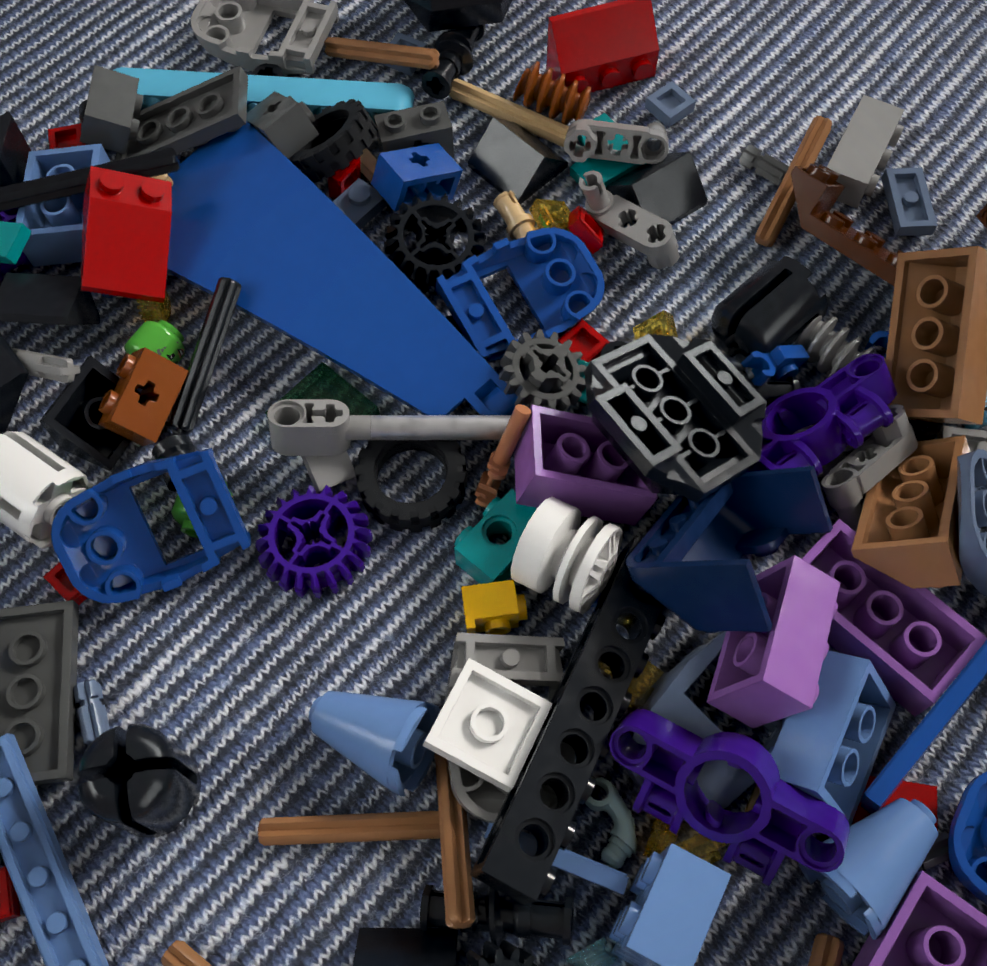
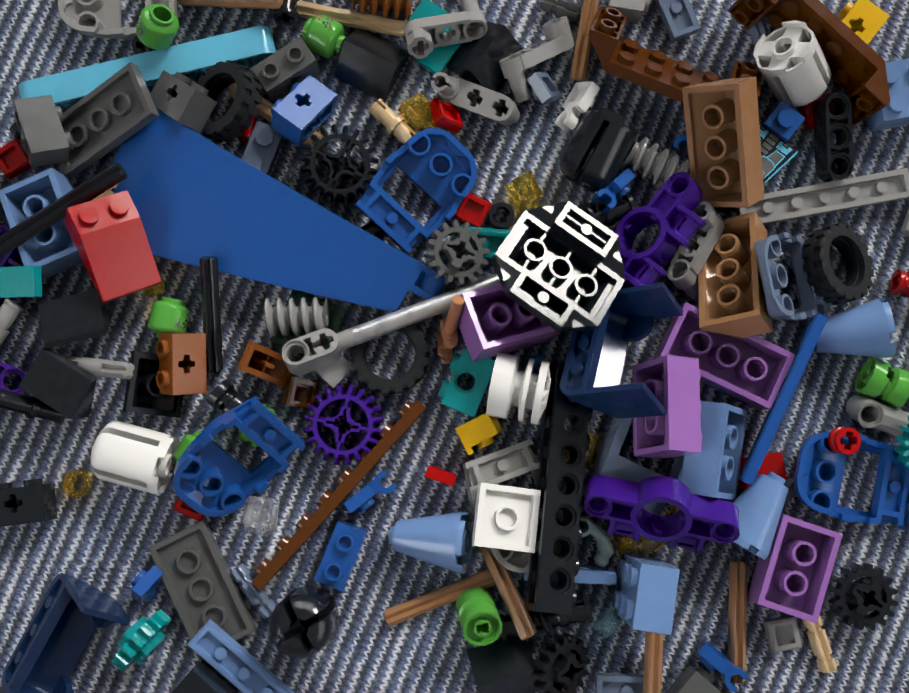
camera: 25 degrees left, 20 degrees up
none -> bright green head [136,4,179,50]
none -> dark orange slope [237,341,298,388]
none -> clear brick [243,496,280,536]
none -> reddish brown plate [251,400,426,590]
none -> light grey piece [264,297,329,336]
none -> reddish brown slope [280,376,320,410]
none -> bright green head [302,14,347,59]
none -> blue brick [314,519,369,592]
none -> blue plate [344,470,397,513]
none -> red tile [425,465,457,486]
none -> bright green wheel [455,587,503,646]
none -> light grey beam [499,16,575,103]
none -> sand blue plate [527,72,562,104]
none -> white plate [555,81,600,130]

